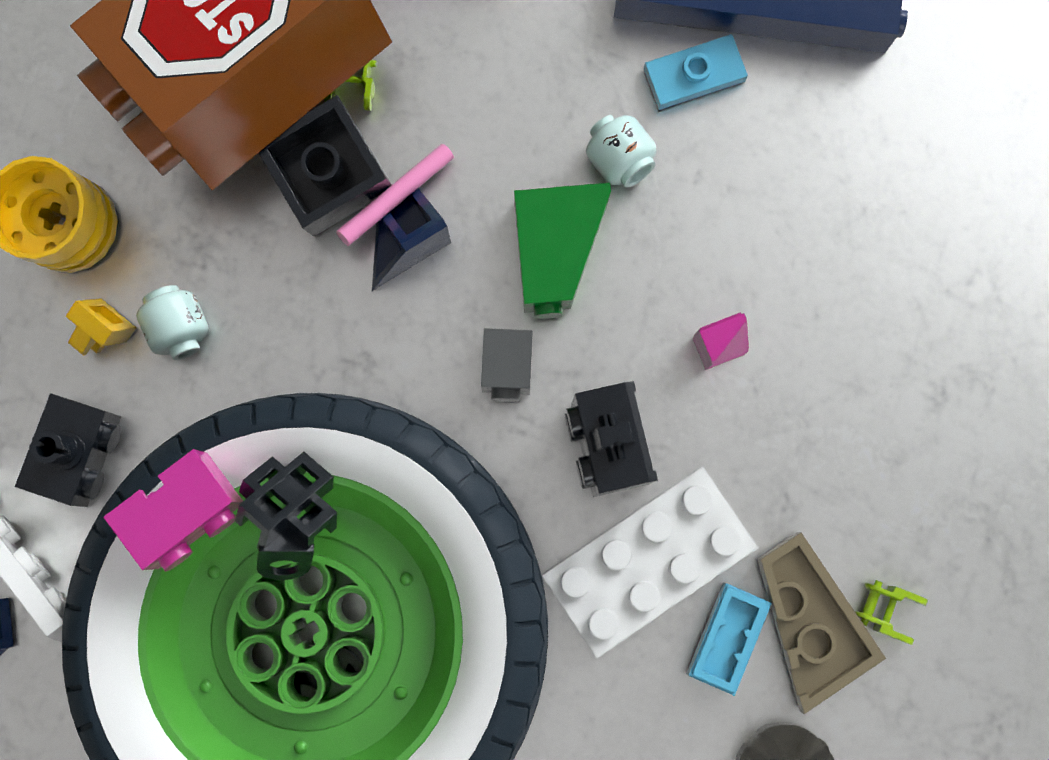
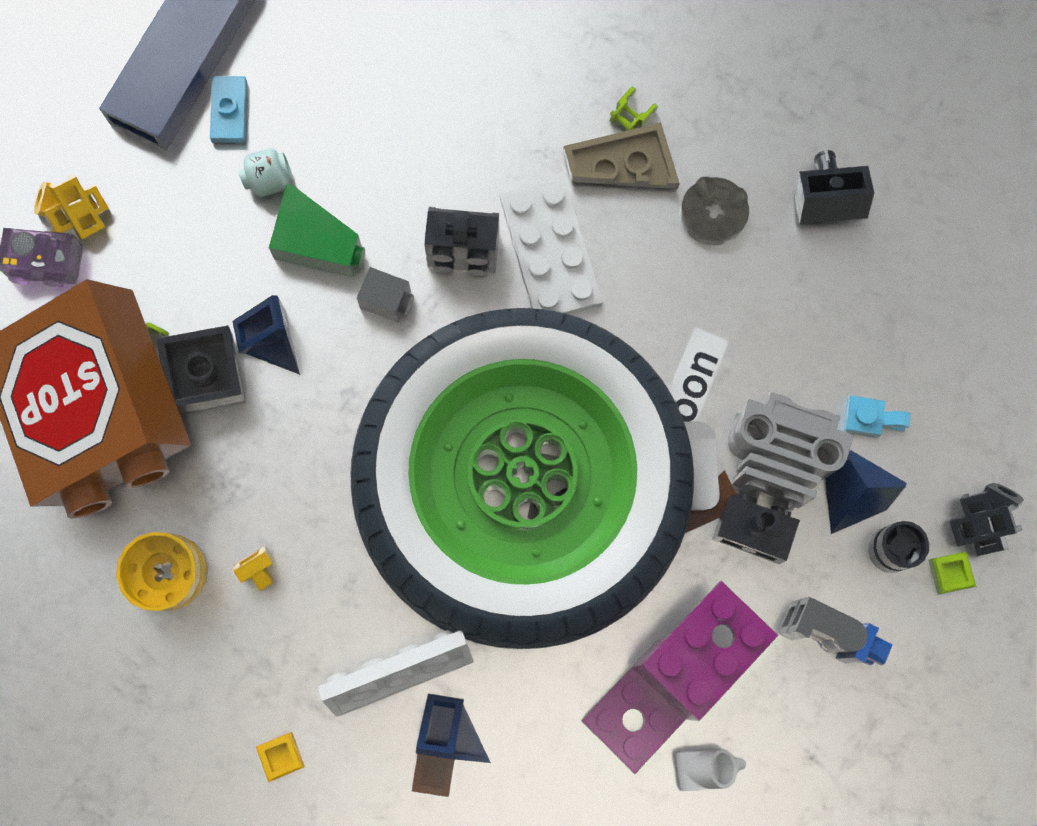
camera: 75 degrees left, 5 degrees down
black brick [15,393,121,507] -> none
dark pink brick [104,449,243,572] -> none
light aqua head [136,285,209,360] -> none
black piece [235,452,337,580] -> none
bright pink bar [336,144,454,246] -> none
medium azure plate [686,583,772,696] -> none
dark pink slope [692,312,749,370] -> none

